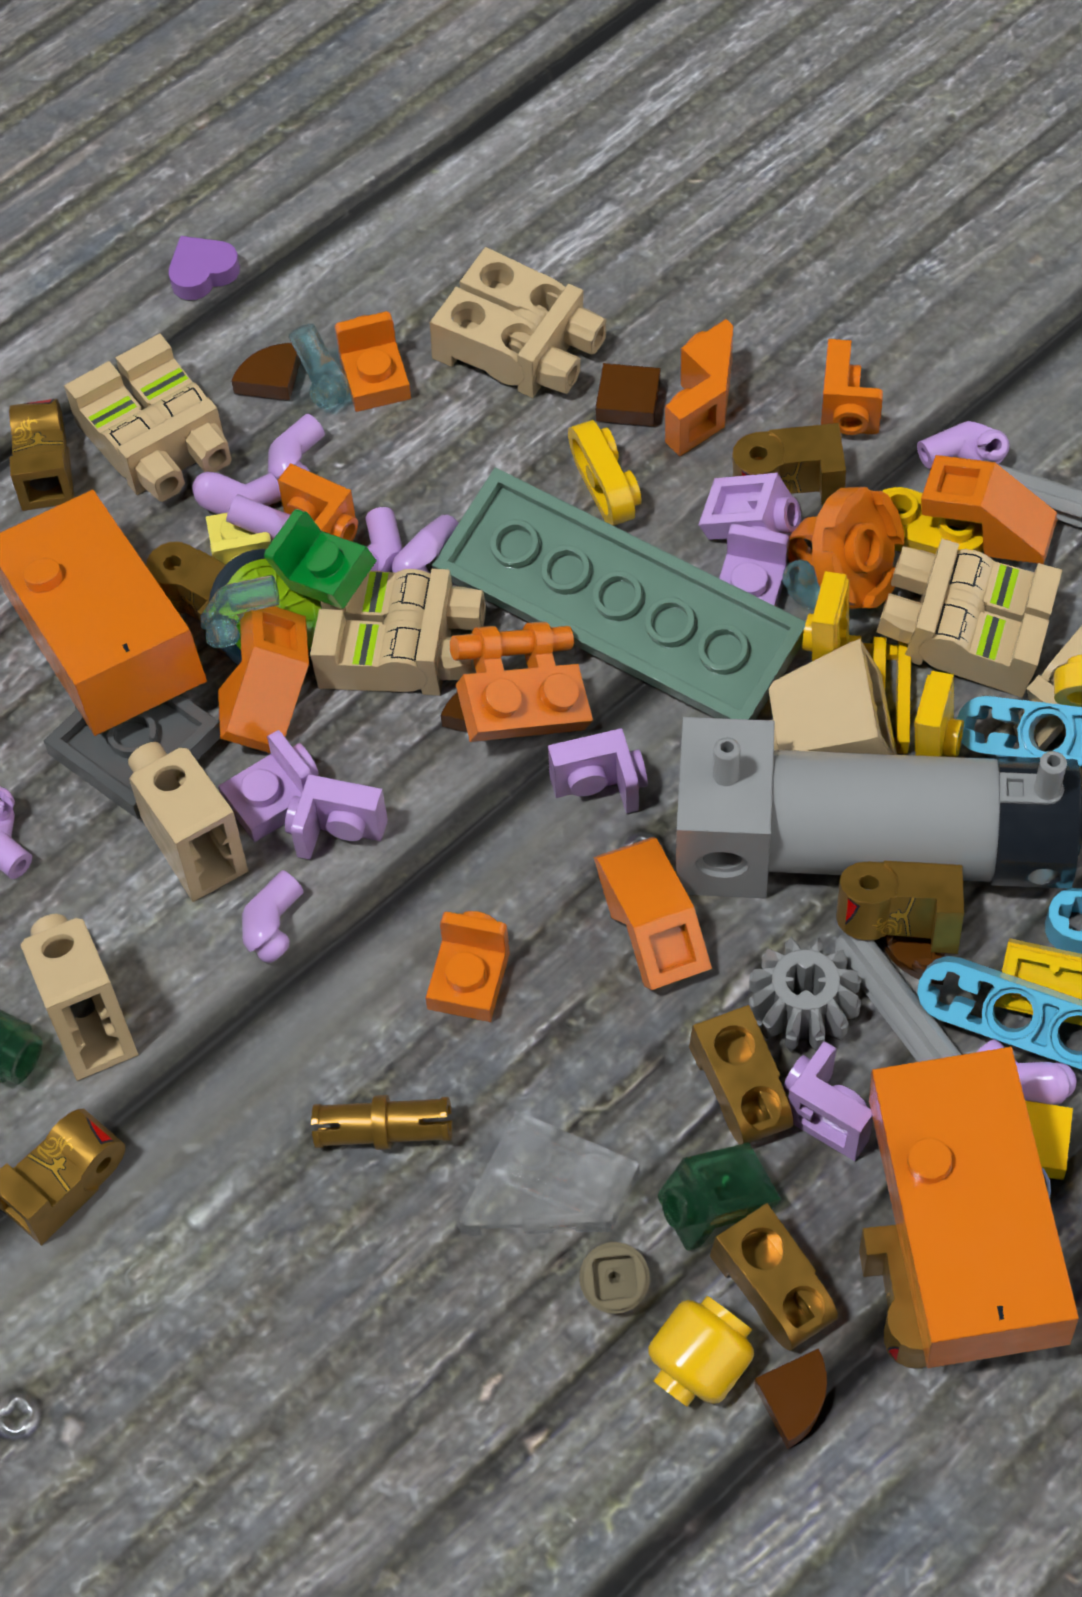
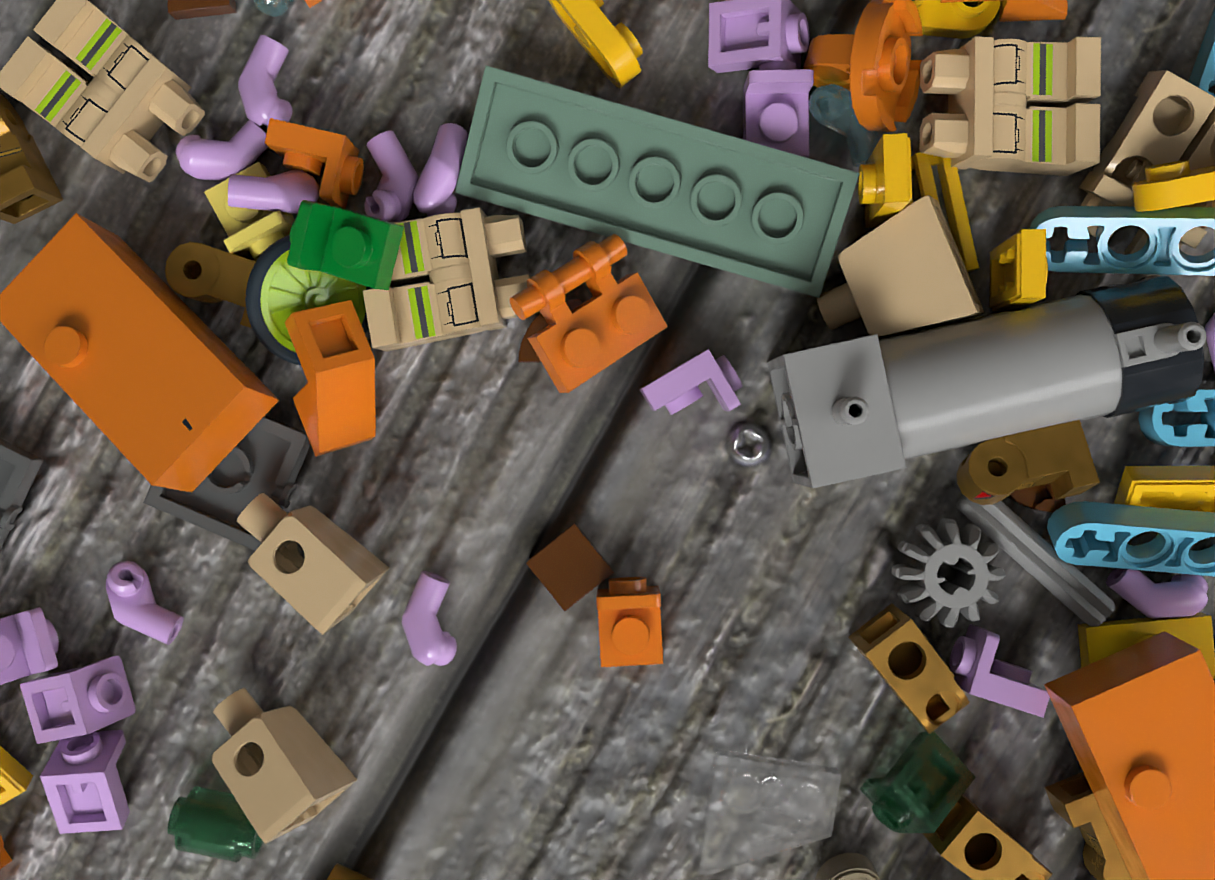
camera: 20 degrees left, 30 degrees up
clear light blue arm [201,575,280,648] -> none
lavender bracket [218,730,319,843] -> none
lavender bracket [285,774,388,860] -> none
pearl gold pin [311,1095,452,1150] -> none
orange slope [593,837,712,990] -> none
none -> reddish brown tile [526,522,614,611]

